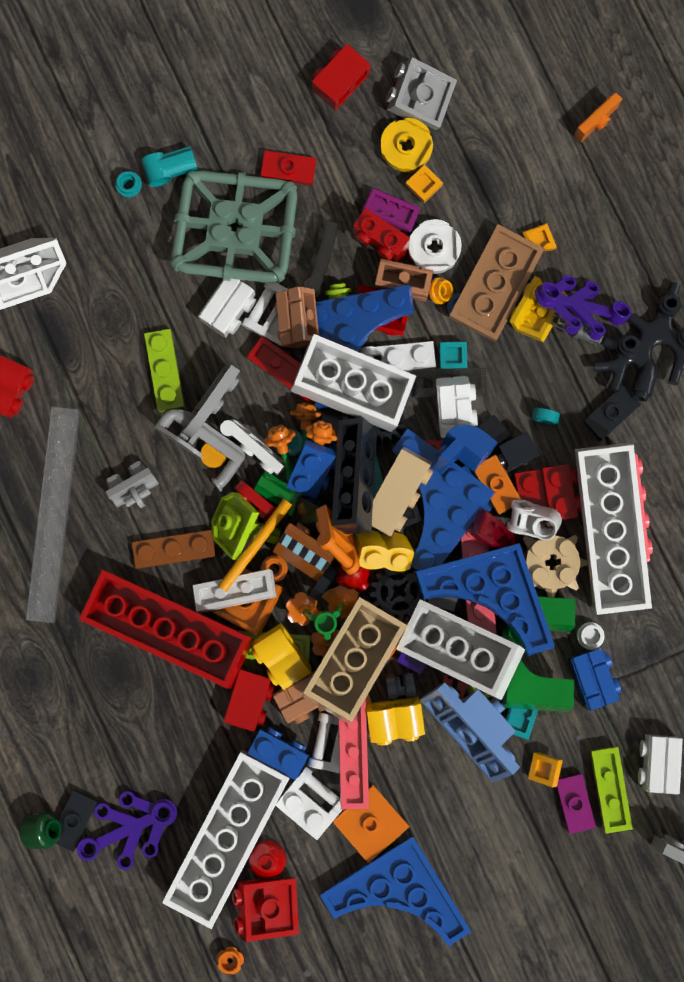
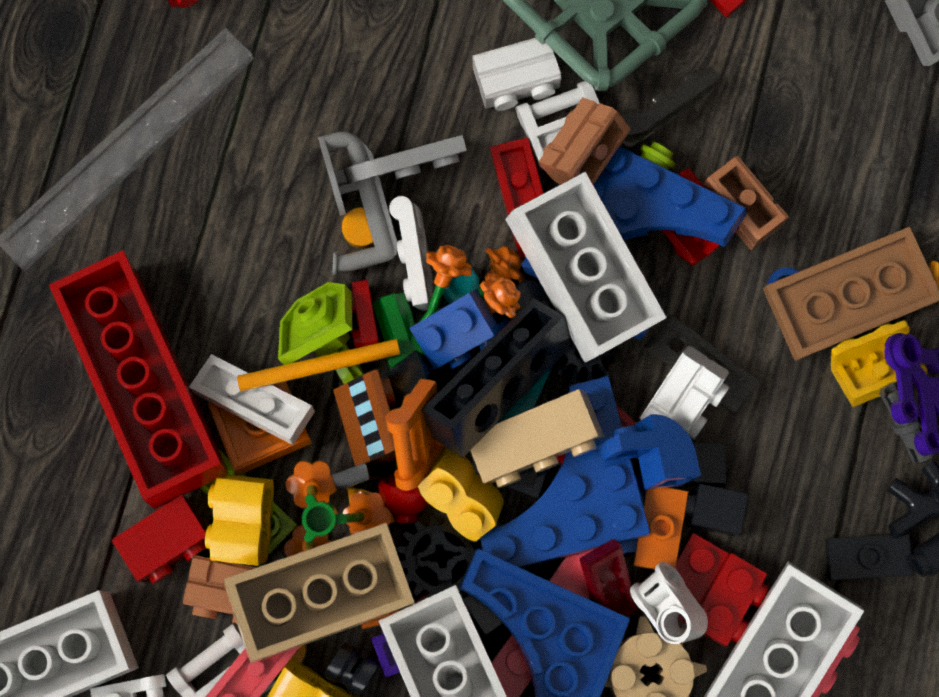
camera: 40 degrees right, 5 degrees down
light grey hips [106,461,159,508] -> none
dark orange plate [132,530,216,569] -> none
lime plate [144,329,185,413] -> none
blue brick [247,726,309,781] -> none
orange plate [261,555,288,582] -> none
red plate [353,208,410,262] -> none
white plate [359,341,436,372] -> none
magenta plate [362,188,421,234] -> none
yellow plate [381,118,433,173] -> none
light orange plate [405,165,443,204] -> none
white plate [408,219,461,274] -> none
light orange plate [429,278,453,304] -> none
teal plate [439,342,467,370] -> none
teal tile [532,408,560,425] -> none

